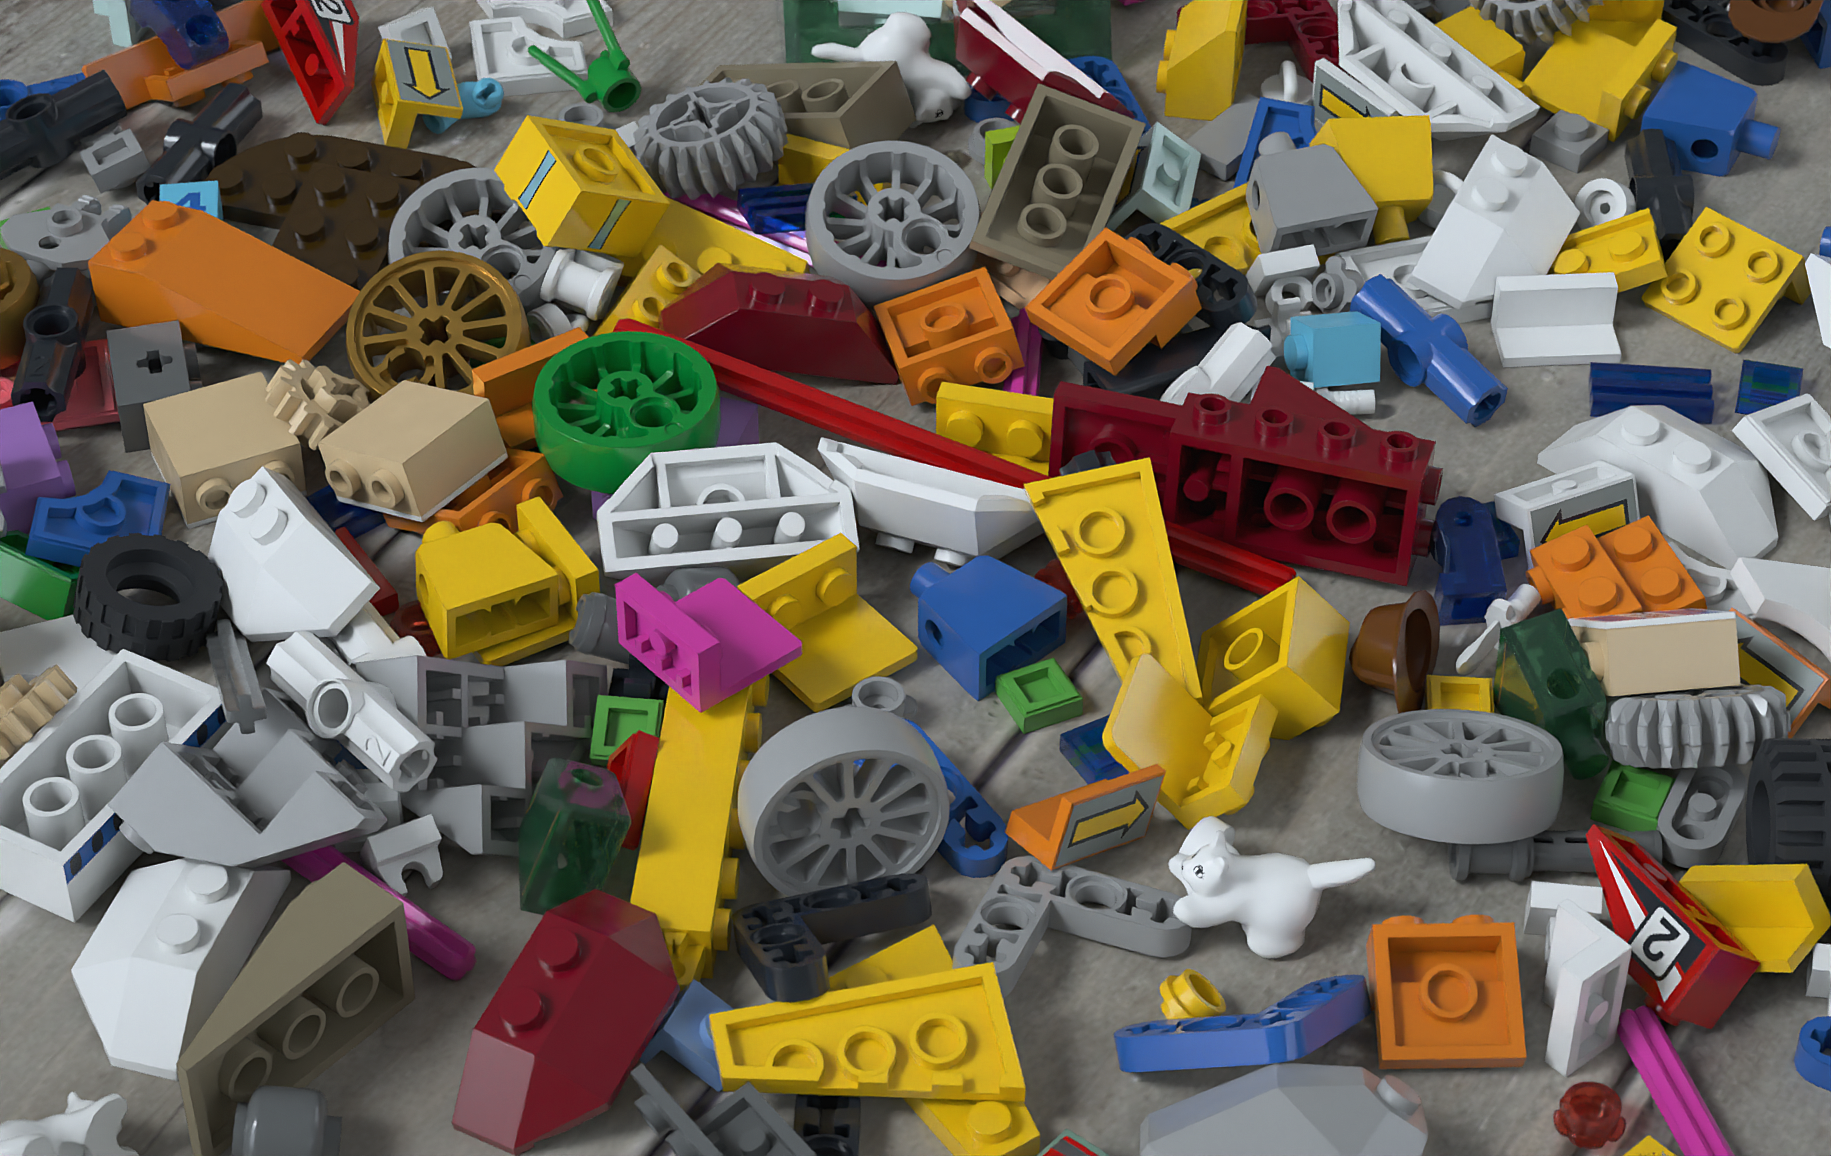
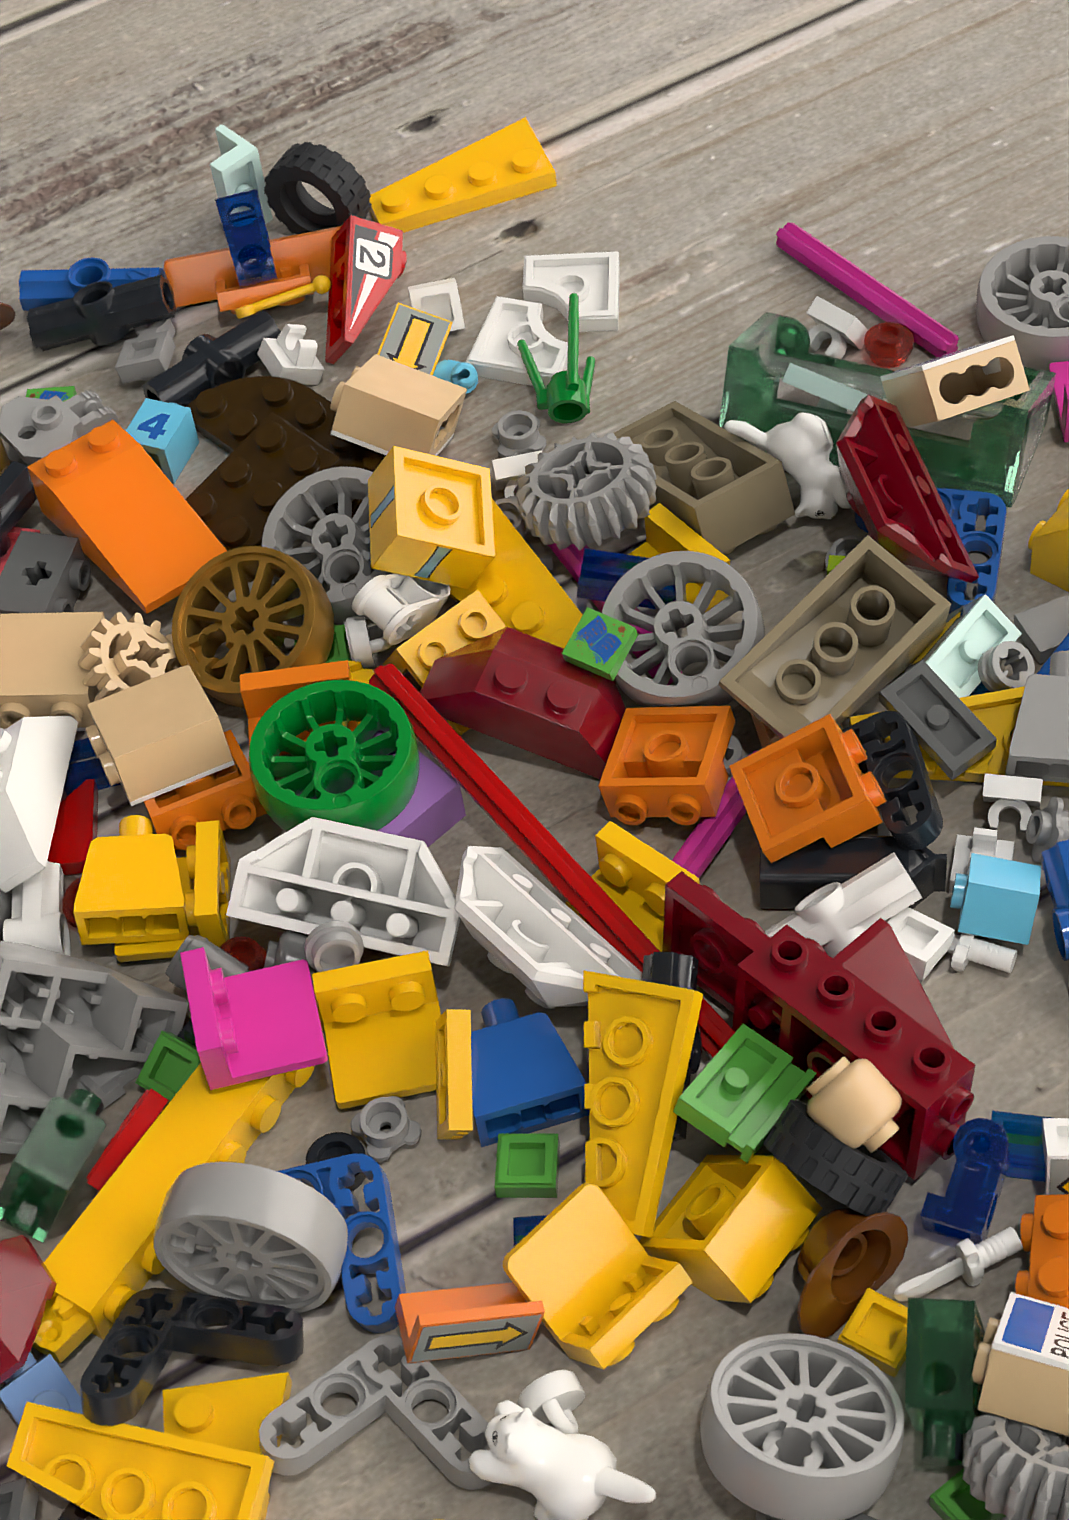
camera: 35 degrees right, 10 degrees up
none -> yellow hinge [234,275,331,319]
none -> white tile [257,324,325,385]
none -> light grey plate [304,921,364,972]
none -> tan piece [330,354,467,456]
none -> yellow tile [435,1009,473,1140]
none -> bright green tile [562,607,638,681]
none -> bright green plate [673,1024,816,1163]
none -> black tyre [763,1099,908,1216]
none -> tan head [806,1056,902,1153]
none -> dark grey plate [879,660,997,780]
none -> light grey bush [978,641,1035,692]

